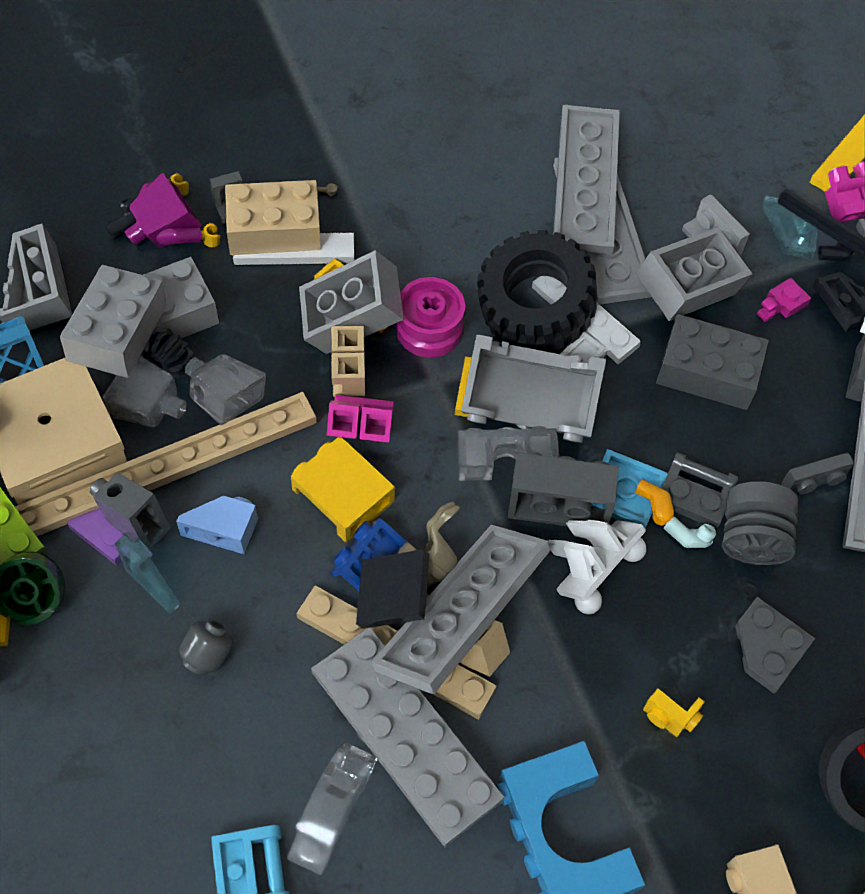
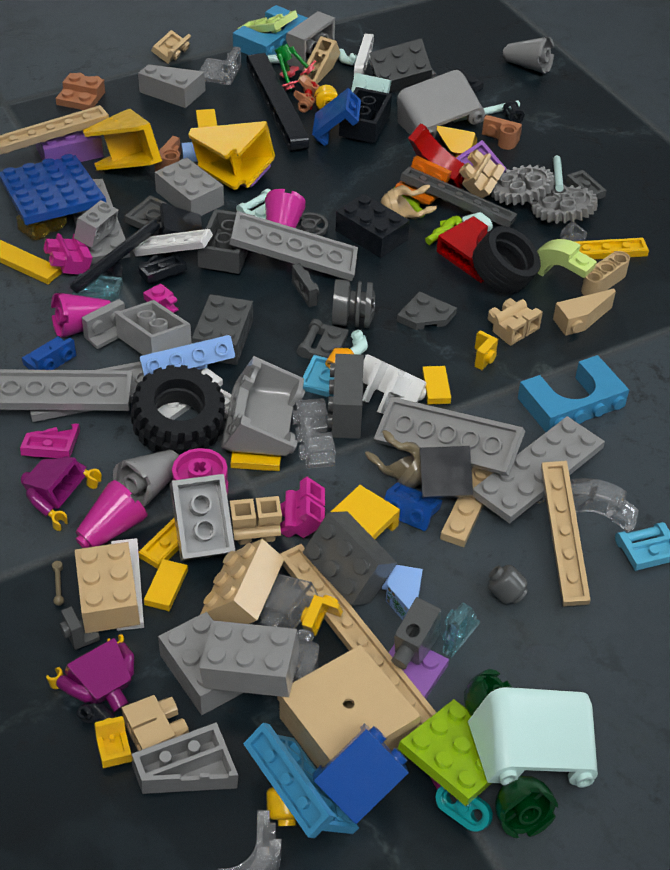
camera: 95 degrees left, 15 degrees down
none -> dark pink wing [20,423,80,458]
none -> magenta torso [21,456,102,531]
none -> blue bracket [22,336,76,370]
none -> dark pink cone [51,293,111,338]
none -> dark pink cone [75,480,148,548]
none -> yellow bracket [94,716,132,768]
none -> light grey cone [113,450,179,506]
none -> tan hips [122,695,189,751]
none -> light blue bracket [140,335,235,376]
none -> yellow tile [144,559,188,611]
none -> tan brick [200,539,285,624]
none -> yellow bracket [301,595,343,636]
none -> dark grey brick [302,511,397,606]
none -> yellow tile [422,366,451,404]
none -> tan hips [488,298,543,346]
none -> tan plate [541,461,590,606]

